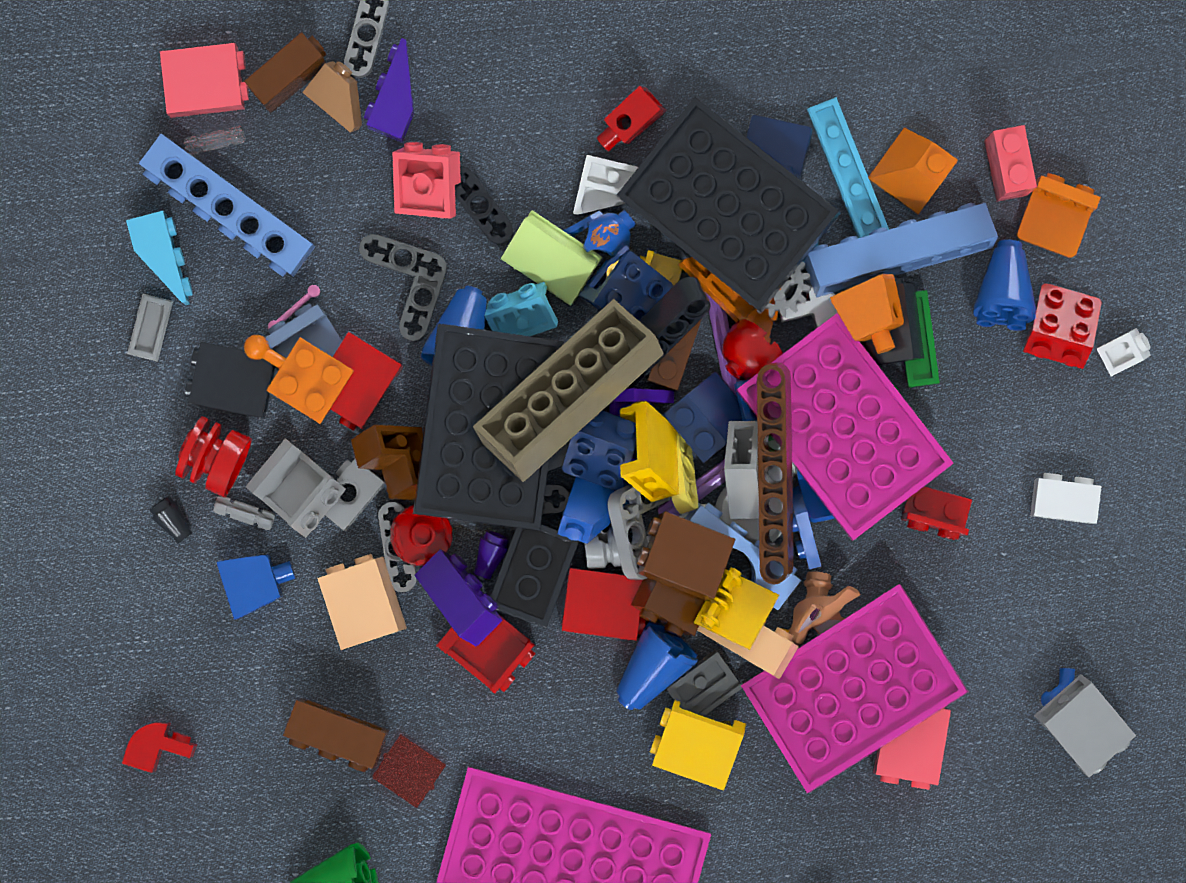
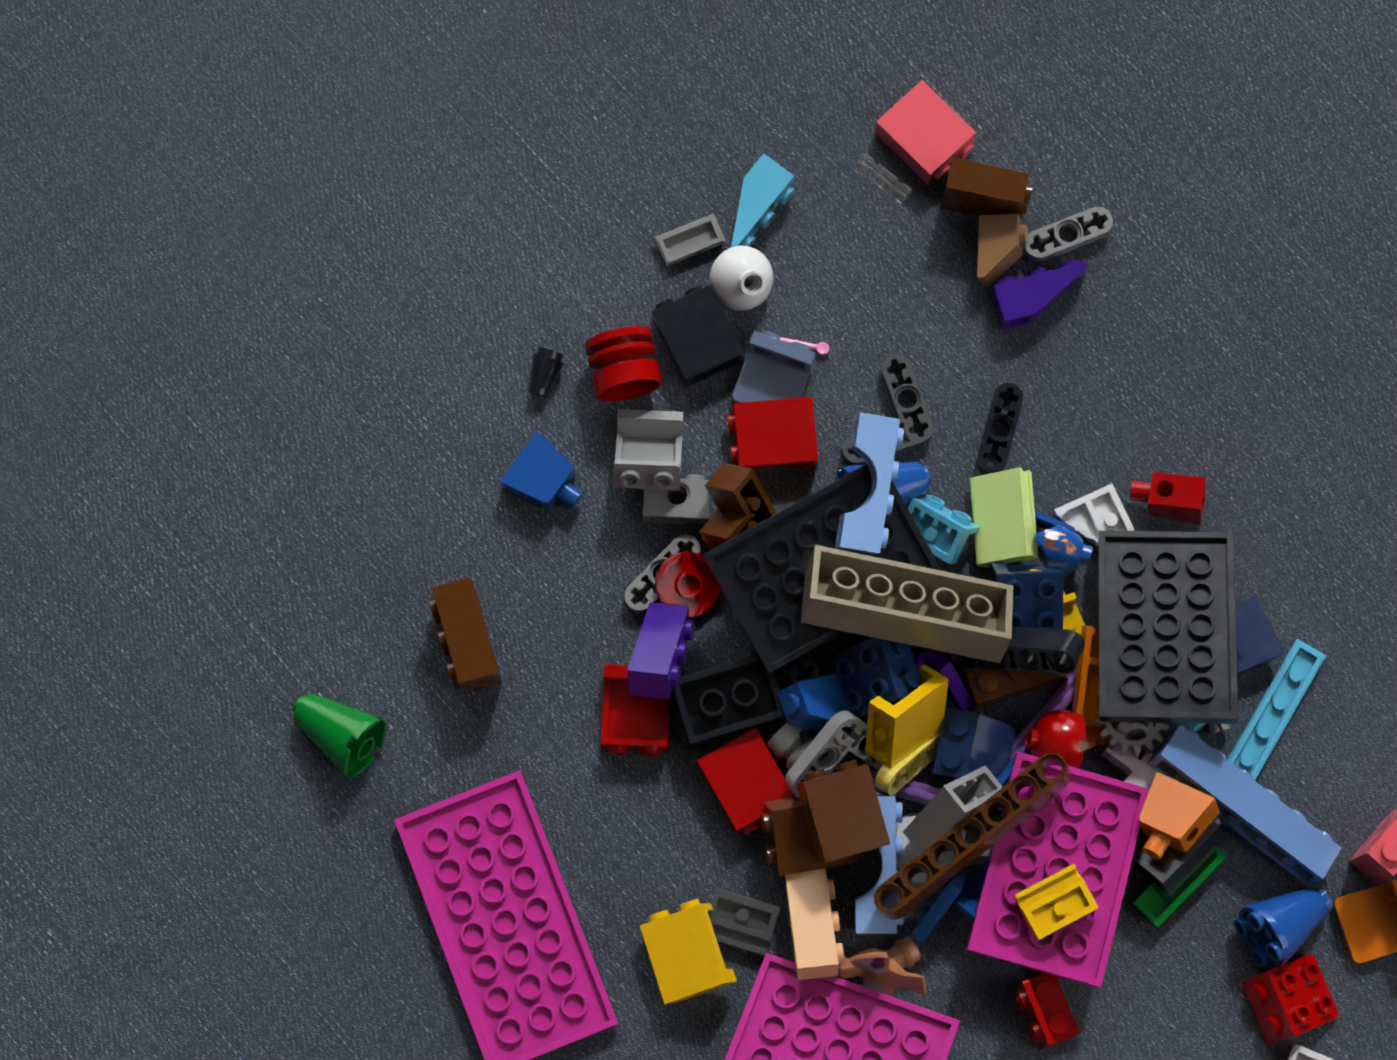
camera: 50 degrees right, 10 degrees down
red brick [122,722,197,773] -> none
medium blue brick [139,134,315,277] -> none
light grey axle [214,495,275,530] -> none
orange plate [244,335,354,424] -> none
light nougat brick [317,554,407,650] -> none
clear red piece [372,734,446,808] -> none
coral plate [392,142,461,219] -> none
dark purple cone [473,530,510,579] -> none
blue cone [616,622,698,710] -> none
yellow hinge [694,567,779,650] -> none
orange slope [868,128,958,215] -> none
none -> white piece [710,245,774,311]
none -> light blue arch [835,412,904,555]
none -> yellow plate [1012,863,1099,941]

